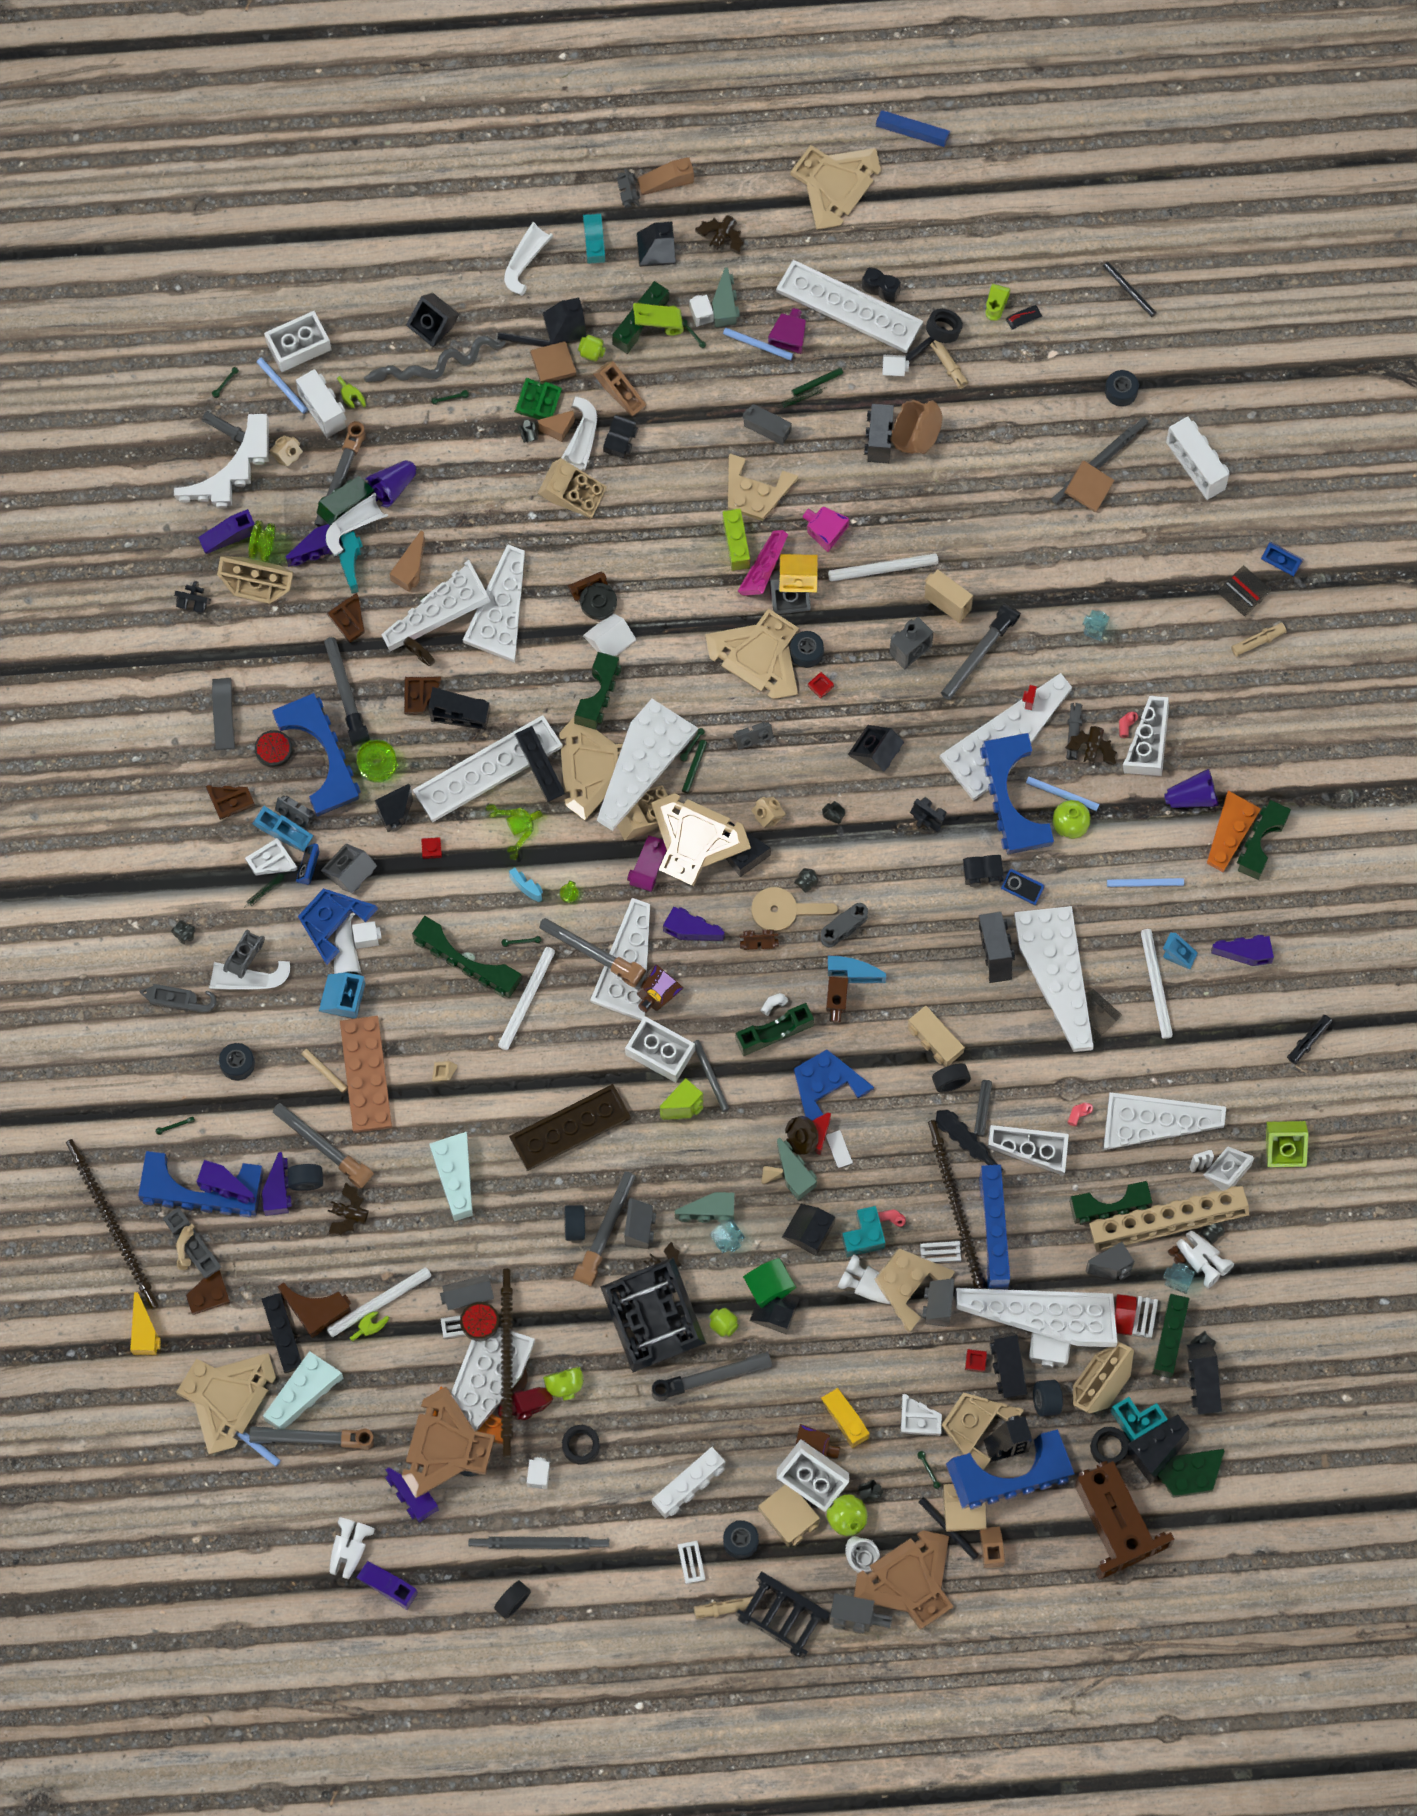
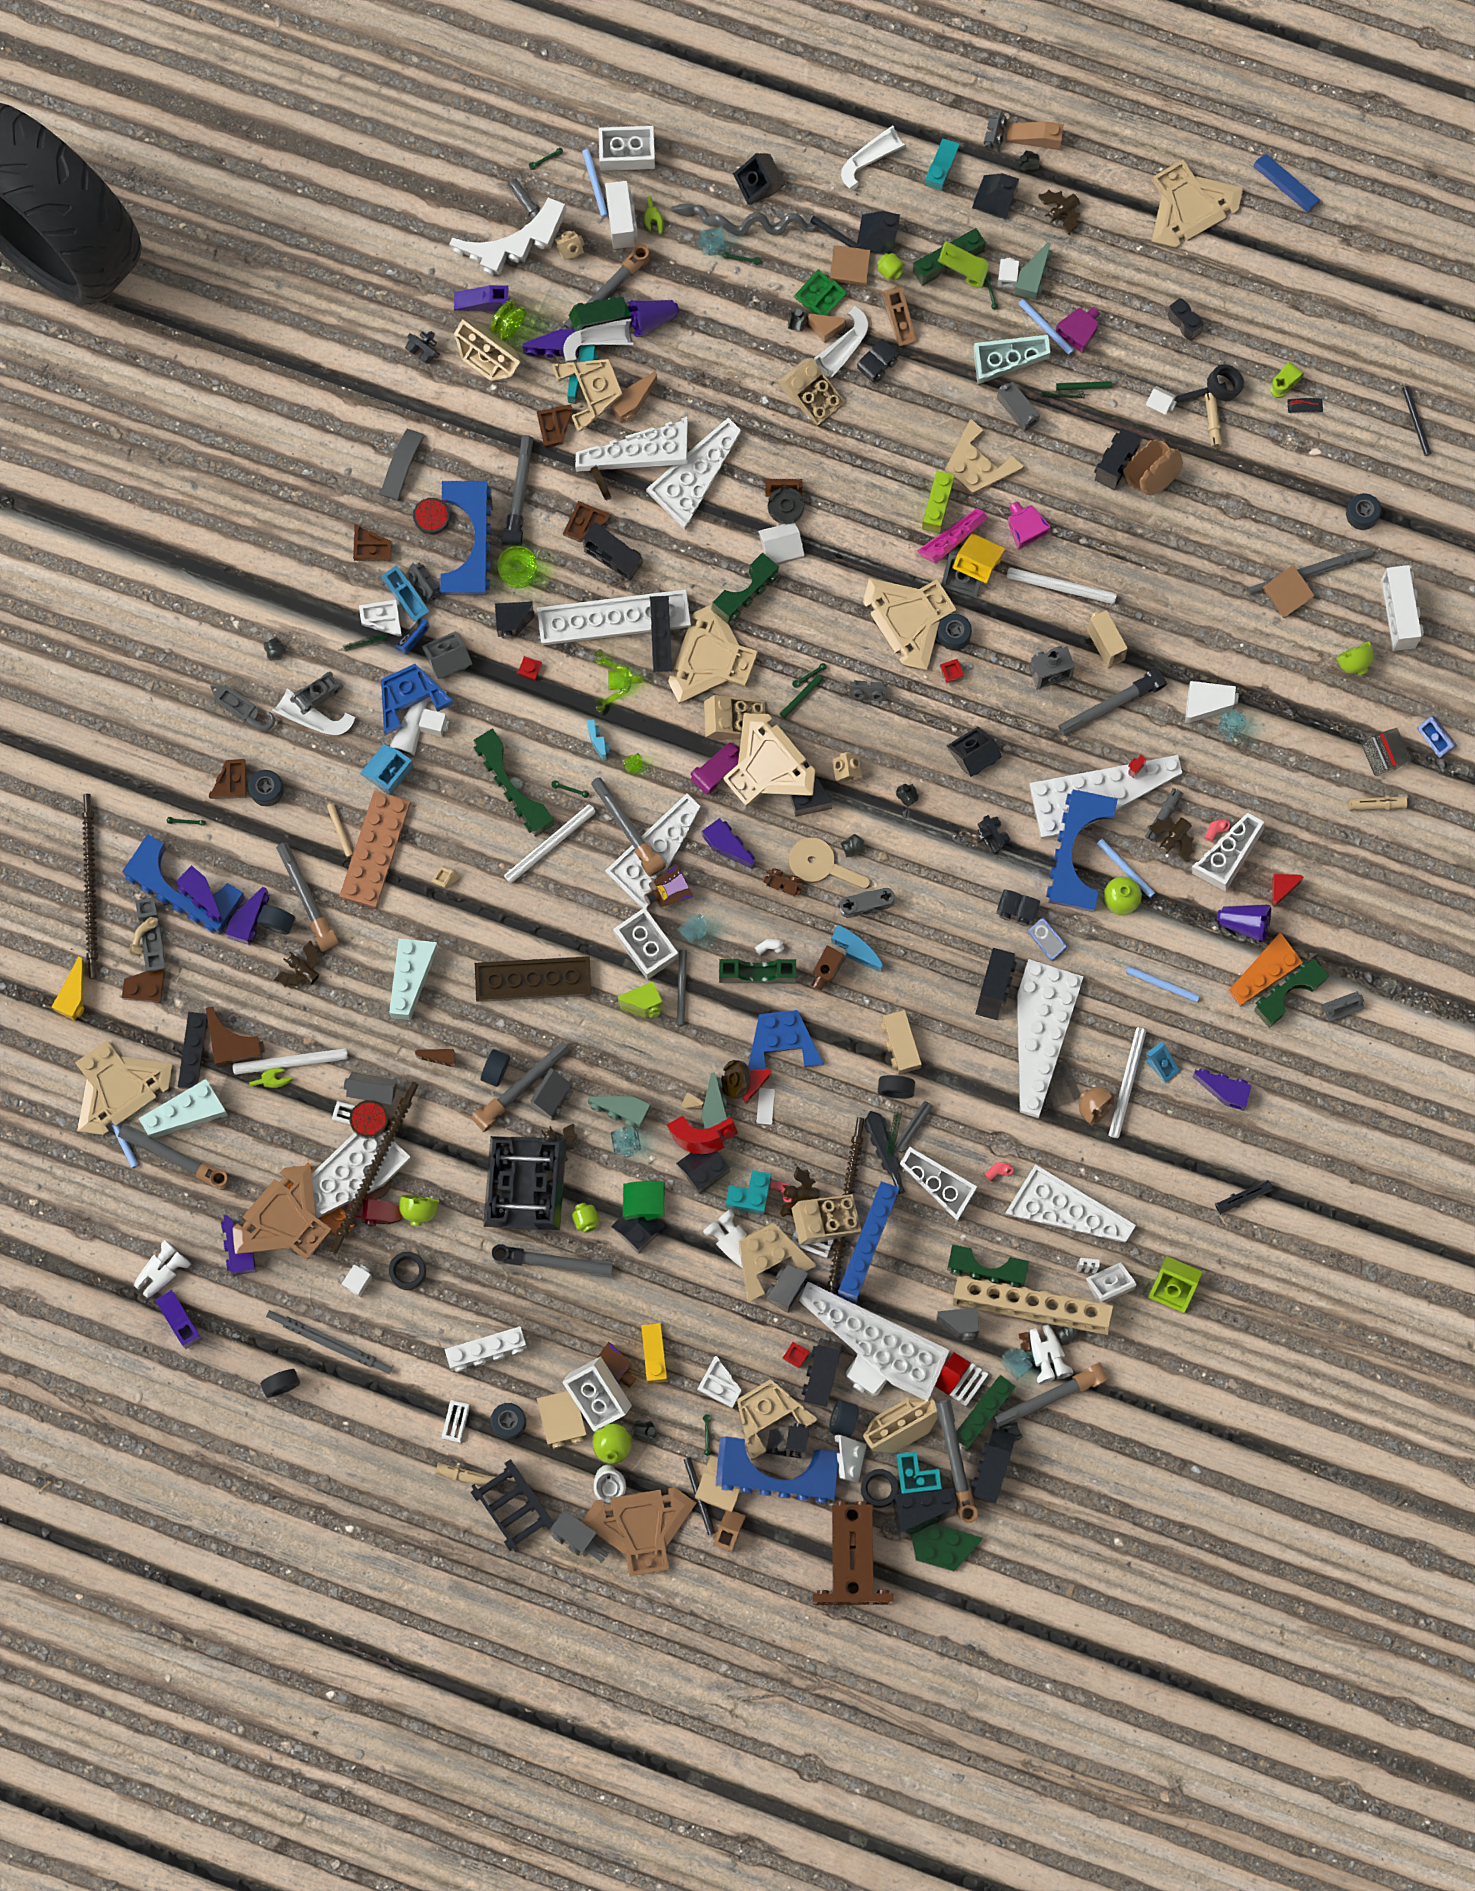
camera: 25 degrees right, 5 degrees up
white wing [597,699,698,831] -> none
white plate [776,260,923,353] -> none
none -> reddish brown wing [209,759,246,799]
none -> reddish brown slope [415,1049,456,1067]
none -> tan wing [551,359,623,432]
none -> red arch [666,1116,738,1154]
none -> clear light blue brick [678,913,708,943]
none -> clear light blue brick [697,227,725,256]
none -> dark brown animal [780,1166,820,1217]
none -> tan slope [791,1194,861,1245]
none -> white wing [835,1435,866,1483]
none -> dark green piece [886,1107,902,1159]
none -> dark grey piece [935,1399,978,1523]
none -> light aqua wedge [973,335,1050,385]
none -> dark grey piece [993,1362,1109,1428]
none -> pearl dark grey arm [1017,150,1040,171]
none -> medium nougat cylinder [1079,1087,1117,1126]
none -> white slope [1185,681,1238,723]
none -> red slope [1272,874,1304,907]
none -> dark grey hinge [1322,991,1365,1022]
none -> lime cylinder [1335,641,1375,676]

